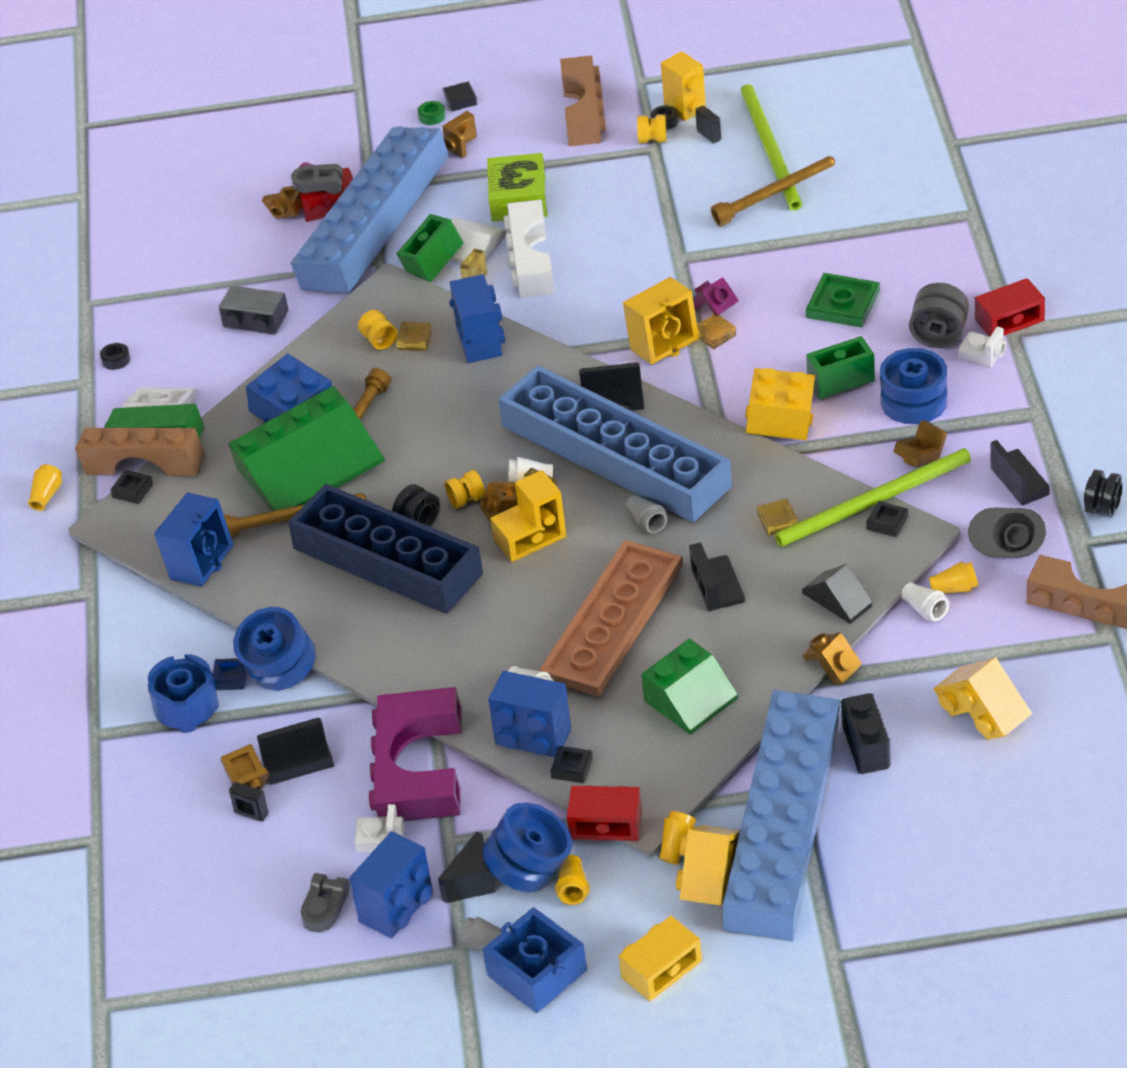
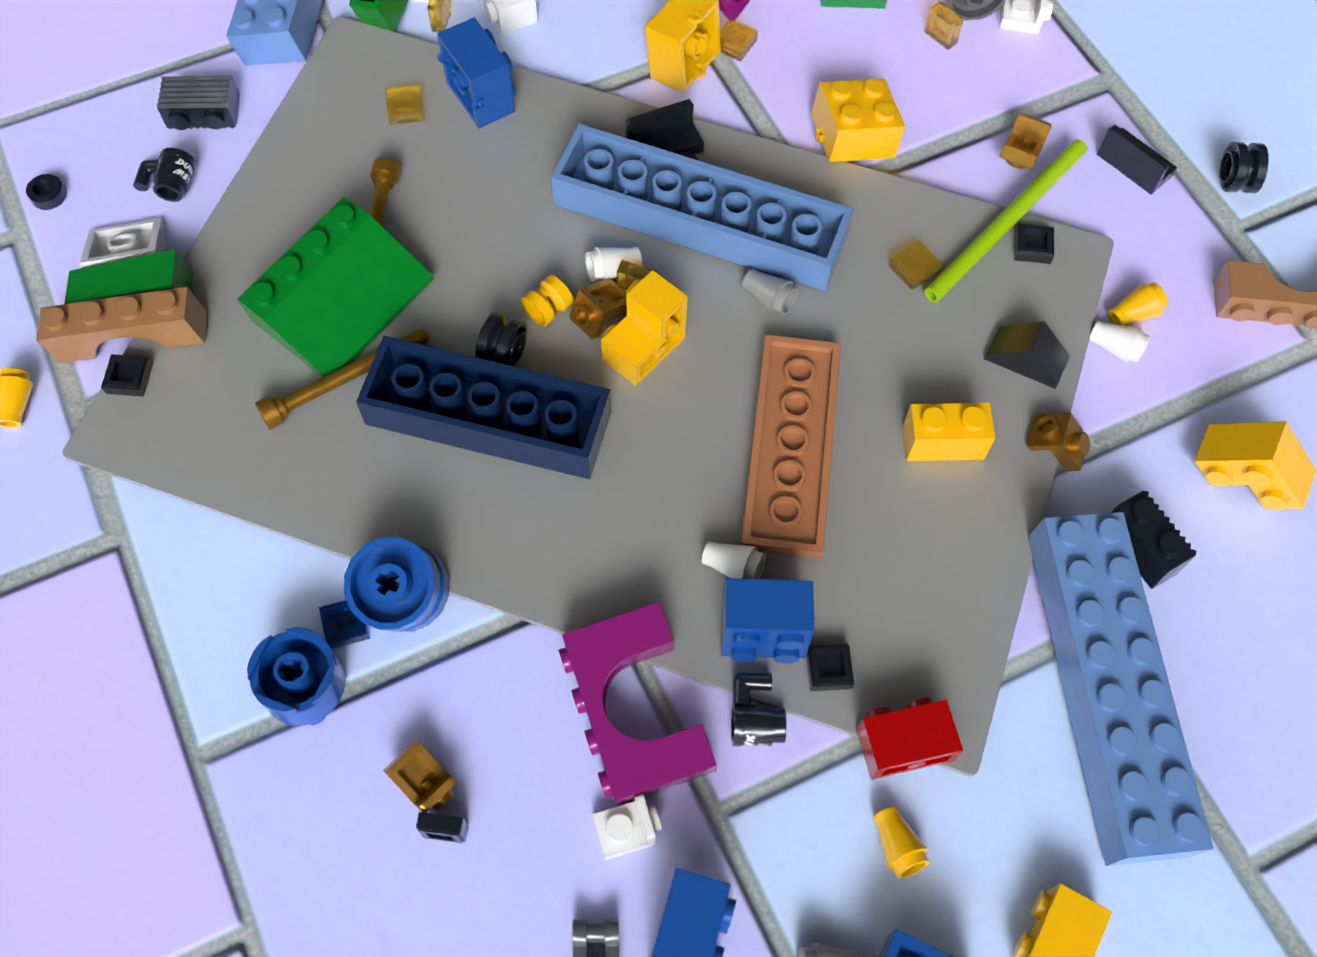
camera: 25 degrees left, 20 degrees up
blue brick [154,492,234,587] -> none
blue brick [246,353,332,423] -> none
black panel [257,717,334,785] -> none
yellow wheel [358,309,398,350] -> none
black slope [438,831,495,903] -> none
blue wheel [482,802,572,893] -> none
slope [641,638,738,735] -> none
yellow cone [659,811,696,865] -> none
yellow brick [676,825,740,906] -> none
black panel [689,542,745,611] -> none
green brick [806,336,875,399] -> none
blue wheel [880,348,948,424] -> none
dark grey piece [968,507,1046,558] -> none
none -> black piece [133,148,196,202]
none -> black piece [731,673,786,747]
none -> yellow brick [902,403,995,461]
none -> clear yellow tile [924,1,964,50]

